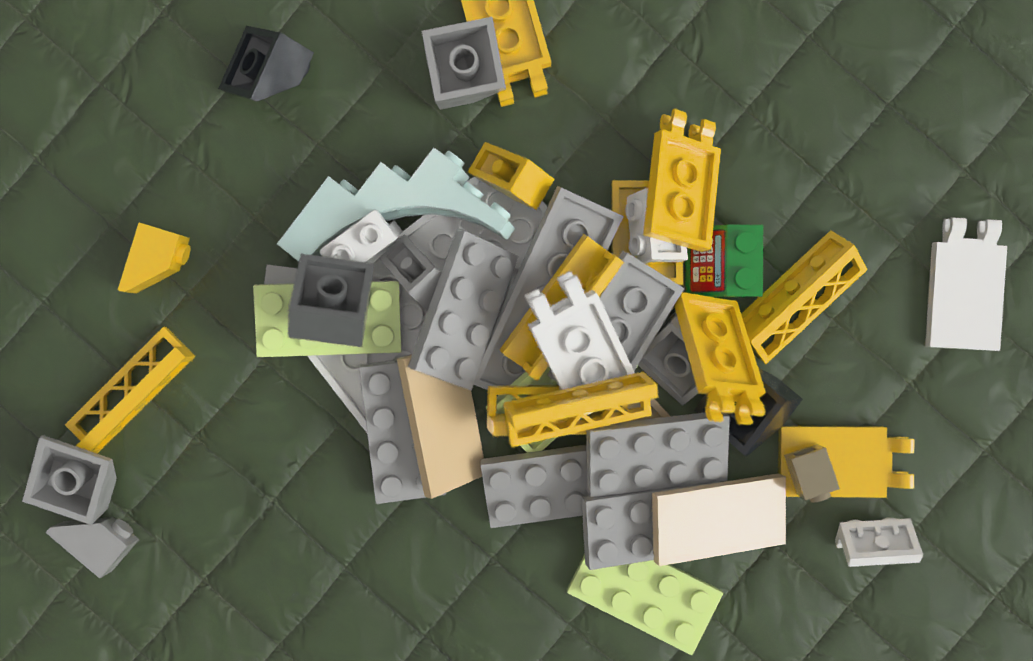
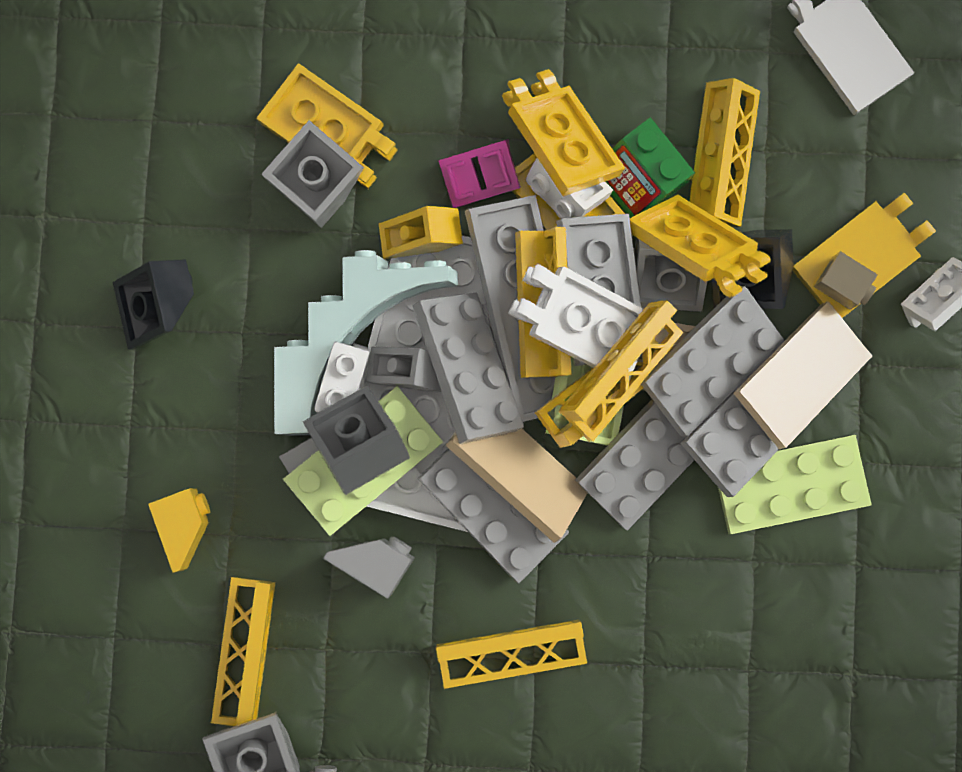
camera: 40 degrees left, 5 degrees down
none -> light grey slope [324,536,415,599]
none -> yellow fence [436,619,587,689]
none -> dark pink piece [439,139,521,208]

